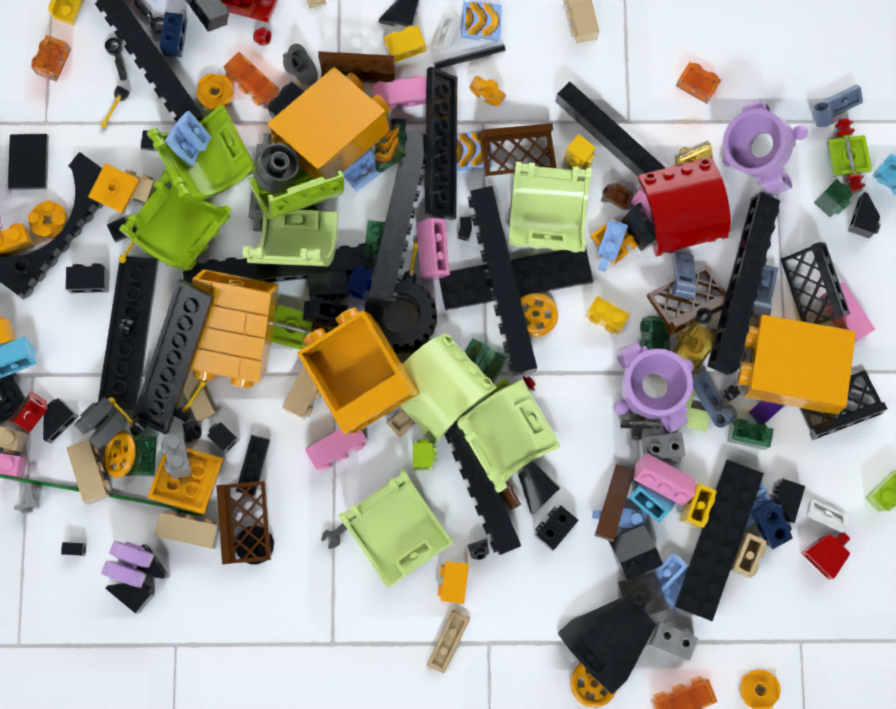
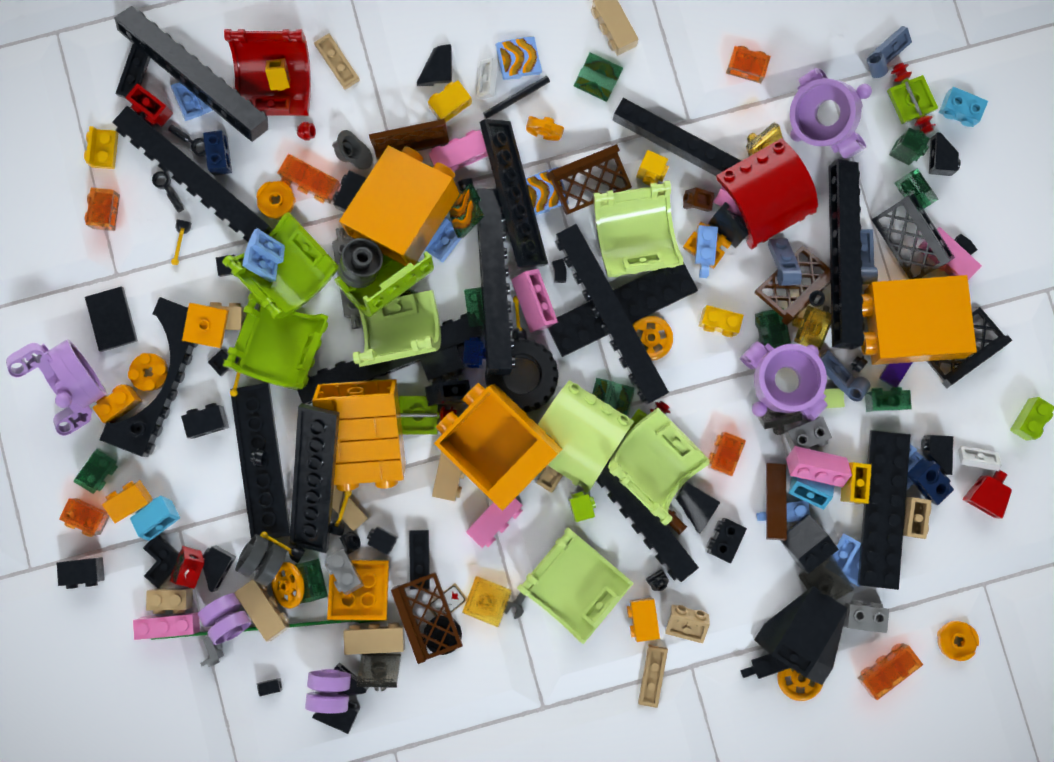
camera: 15 degrees left, 5 degrees up
none -> lavender wheel [198,593,252,645]
none -> clear smoke tile [357,653,401,691]
none -> white sticker [429,583,468,617]
none -> clear yellow tile [462,576,513,627]
none -> clear green slope [573,52,624,102]
none -> tan bracket [665,604,710,644]
none -> clear orange brick [708,432,746,476]
none -> black plate [740,653,790,679]
none -> clear green brick [895,168,939,209]
none -> black piece [954,234,978,255]

